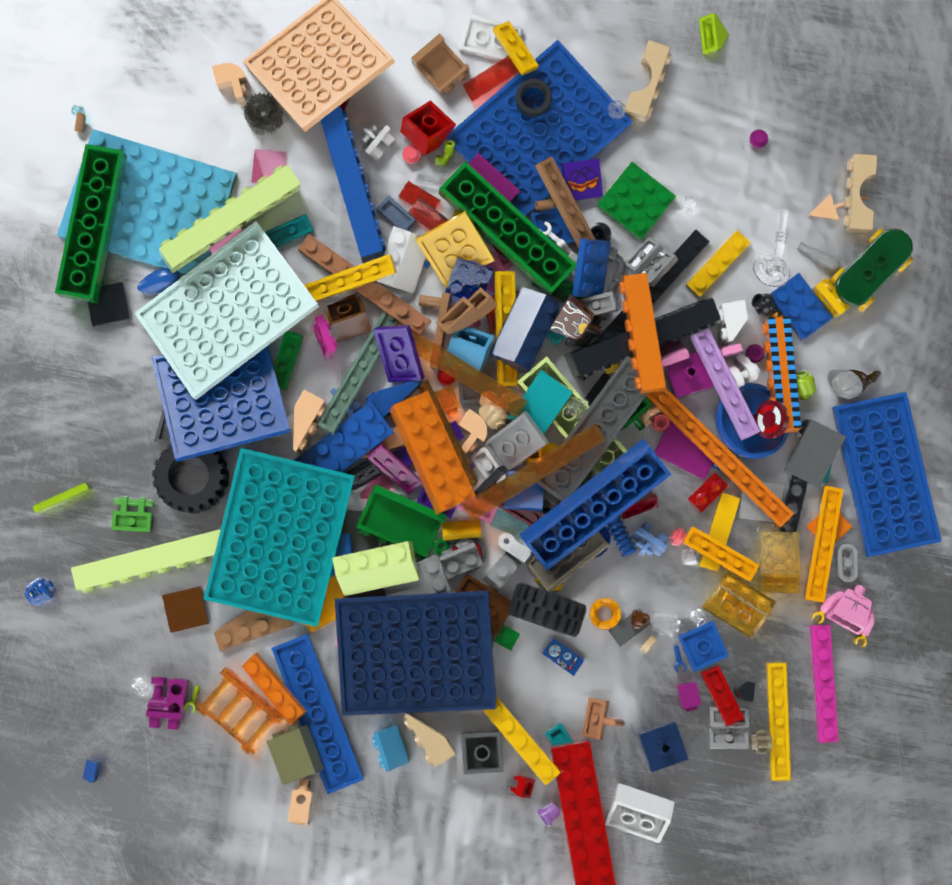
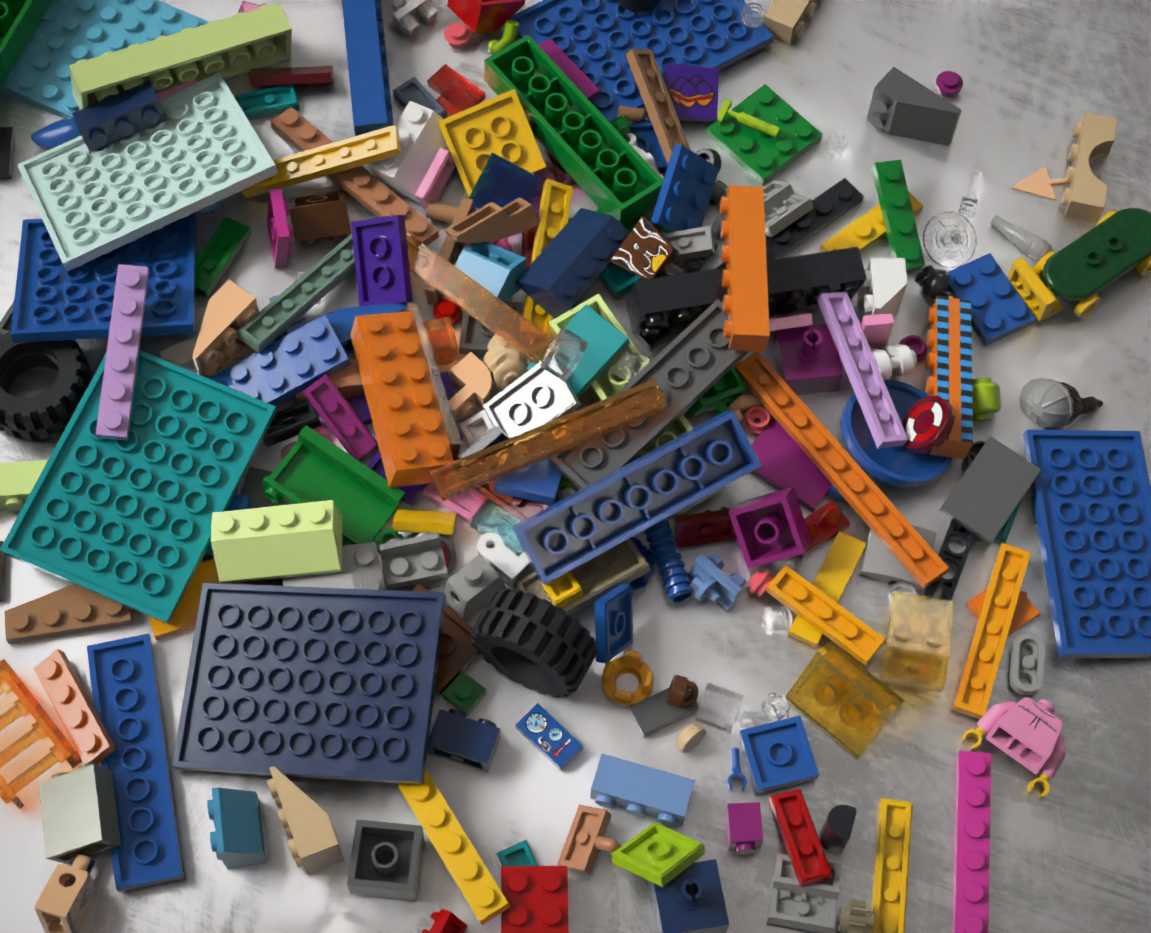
camera: 10 degrees right, 20 degrees down
none -> dark blue brick [72,81,167,153]
none -> lavender plate [96,264,150,441]
none -> dark red tile [249,66,333,87]
none -> bright pink tile [415,148,456,209]
none -> dark blue brick [428,709,501,773]
none -> clear brick [540,327,588,382]
none -> yellow tile [541,571,584,608]
none -> medium blue brick [590,754,695,826]
none -> blue tile [595,584,633,664]
none -> green plate [610,114,633,136]
none -> lime tile [612,822,705,887]
none -> lime piece [718,99,781,138]
none -> magenta brick [728,487,812,569]
none -> dark grey slope [866,67,962,146]
none -> green plate [871,159,925,271]

